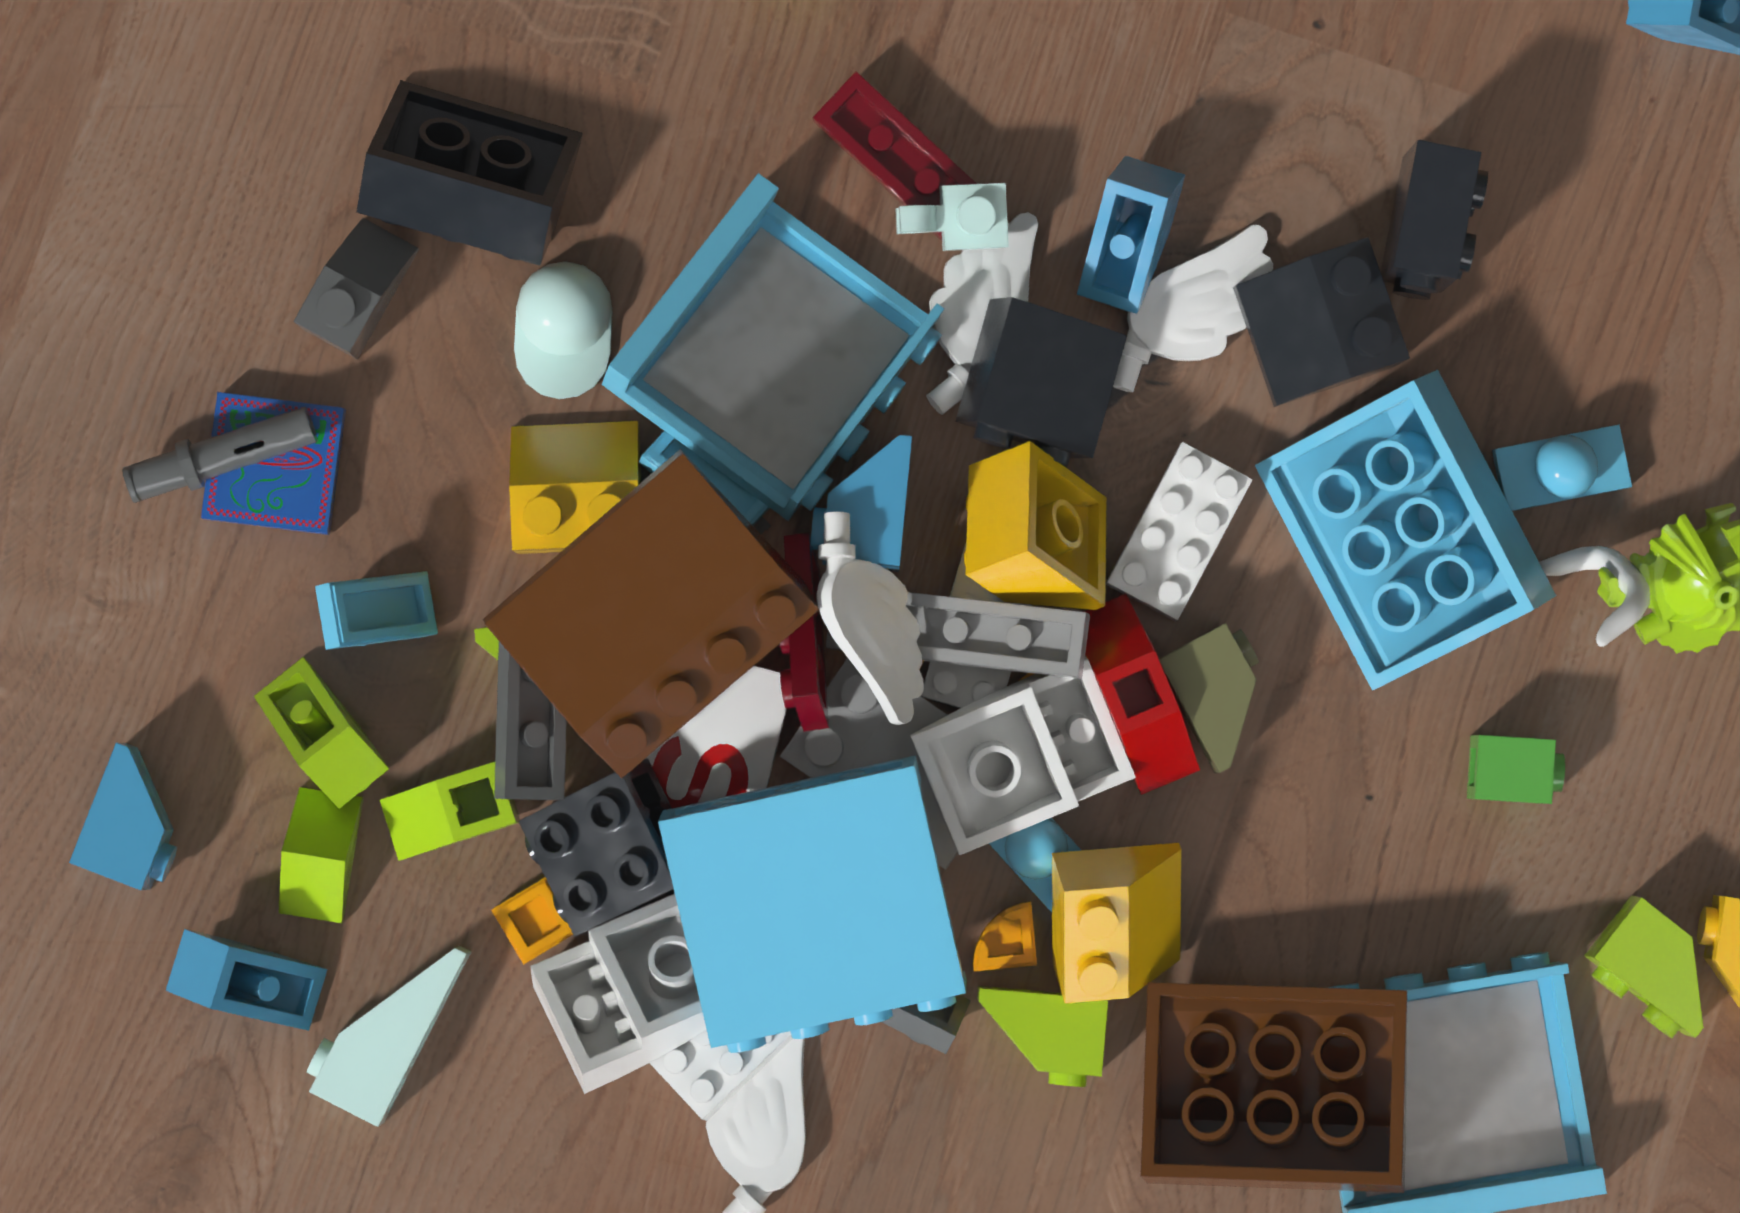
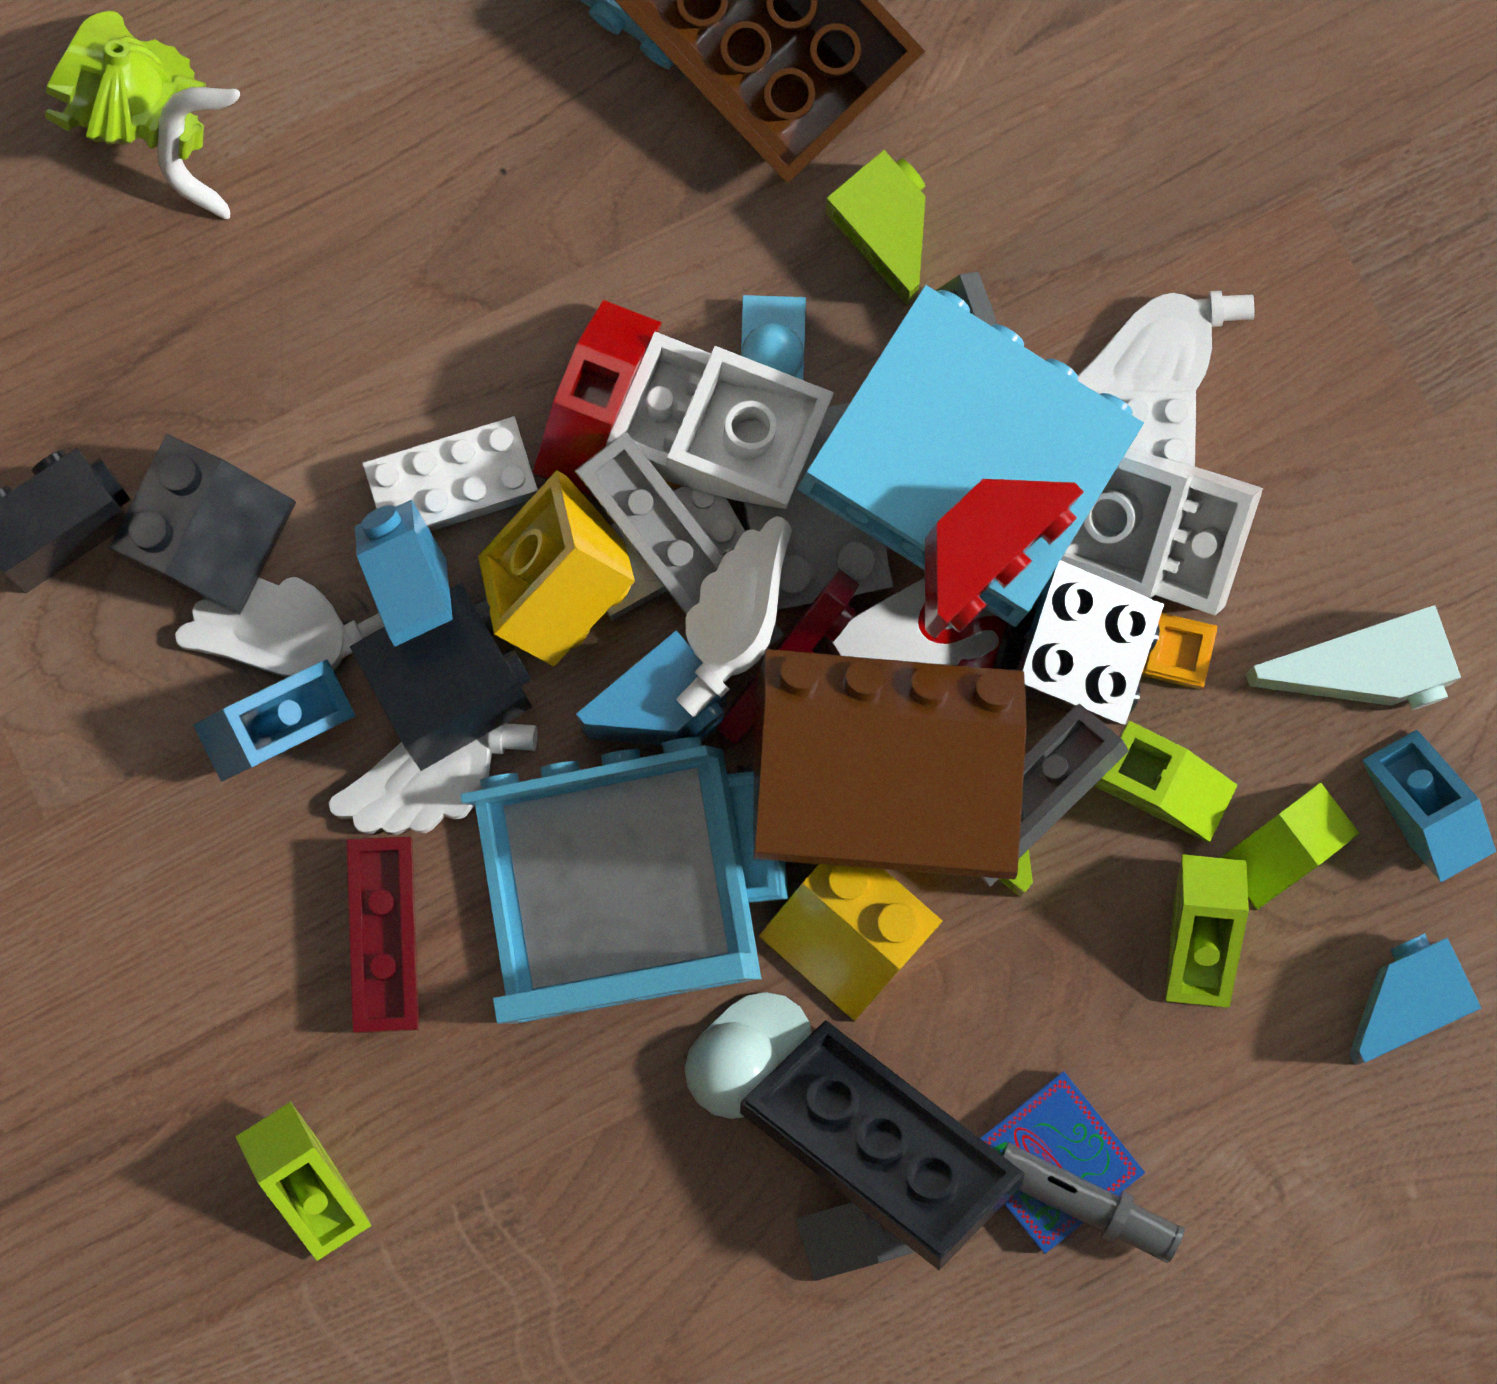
camera: 130 degrees left, 5 degrees down
medium azure tile [315,571,438,650] -> none
black slope [356,80,583,266] -> none
light aqua plate [895,183,1009,251] -> none
light orange tile [973,901,1037,972] -> none
yellow slope [1052,843,1181,1003] -> none
olive slope [1159,623,1259,773] -> none
medium azure slope [1255,370,1556,691] -> none
bright green brick [1467,735,1565,804] -> none
medium azure tile [1492,424,1632,511] -> none
none -> dark azure slope [355,499,453,646]
none -> black tile [740,1020,1025,1270]
none -> red slope [925,479,1084,639]

